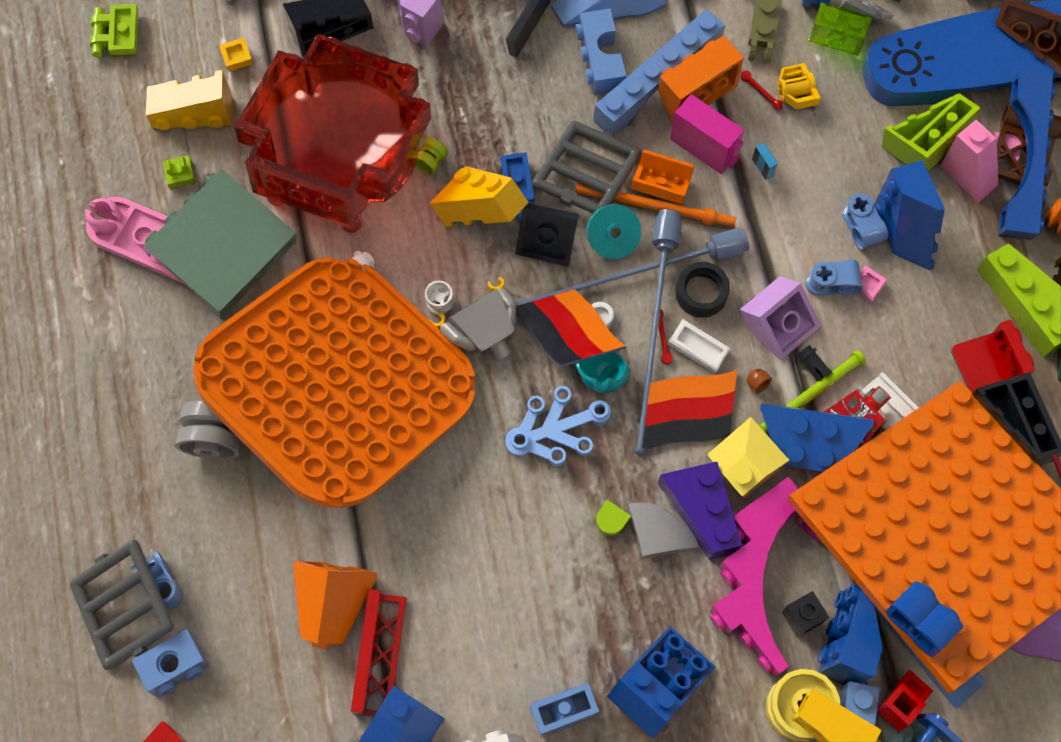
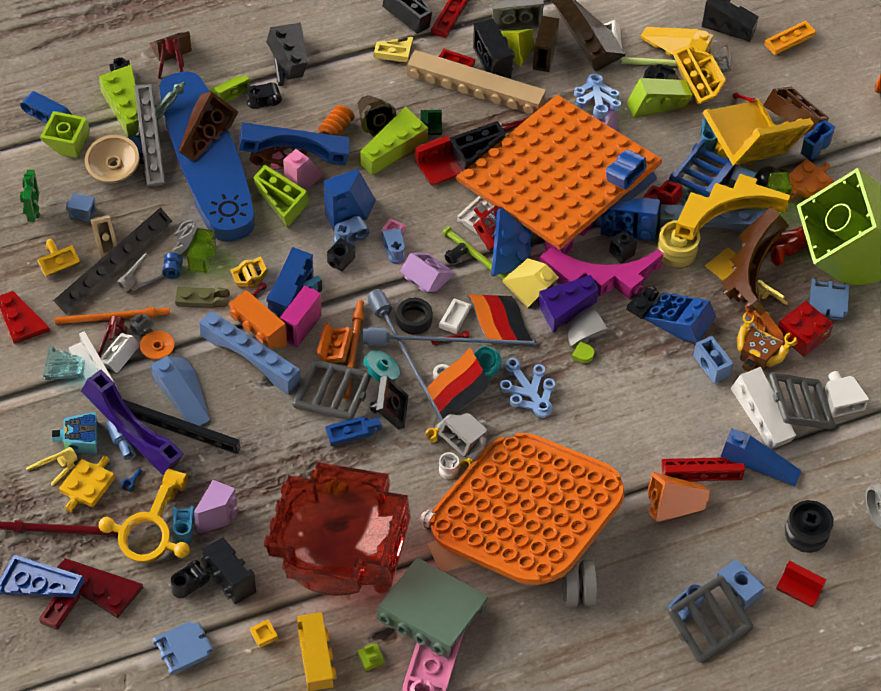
camera: 100 degrees left, 15 degrees down
yellow wedge [429,166,529,227] -> none
medium blue arch [575,8,626,94] -> none
dark orange hinge [747,369,772,394] -> none
none -> blue wedge [266,247,314,315]
none -> black brick [327,238,356,272]
none -> black plate [626,286,659,319]

